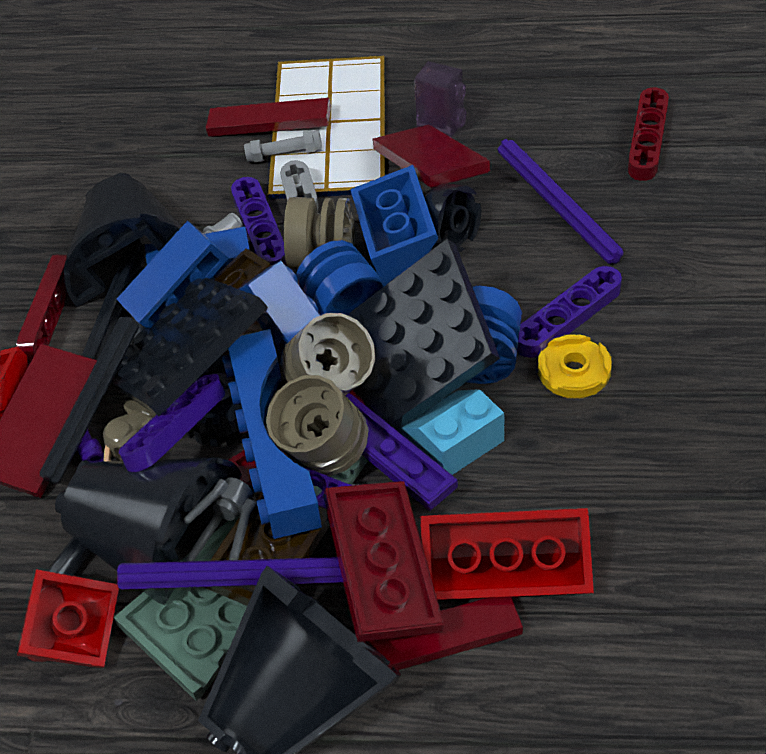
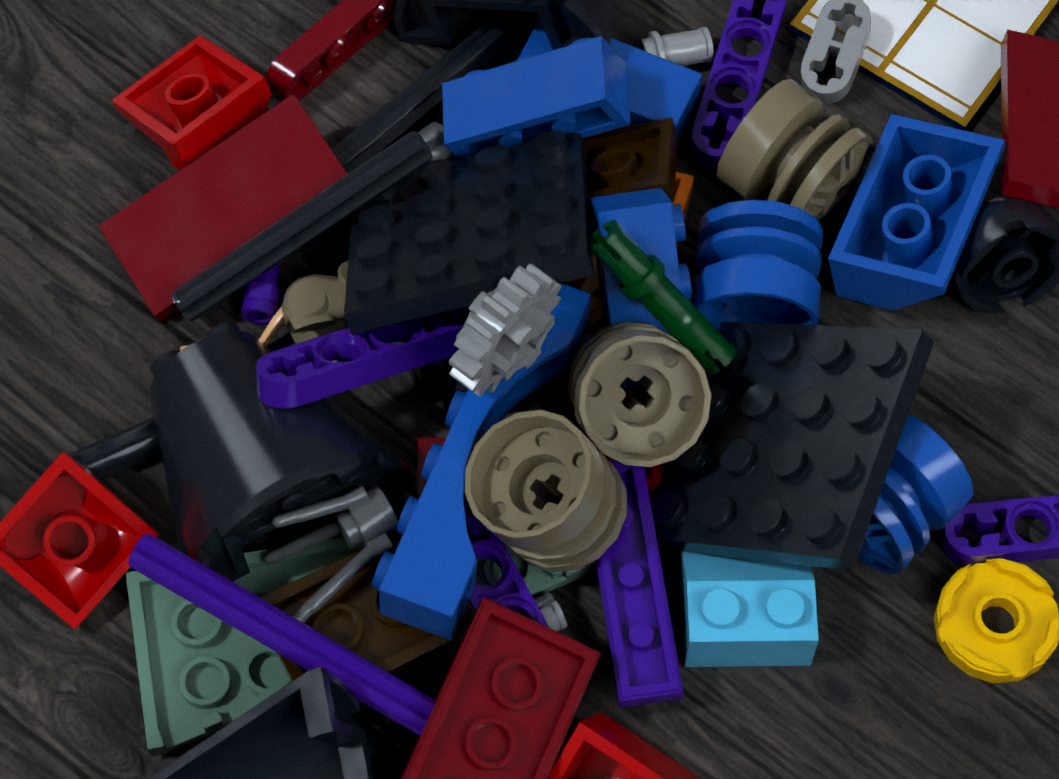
camera: 30 degrees right, 15 degrees up
none -> light grey gear [449,264,561,396]
none -> dark green pin [589,220,736,375]

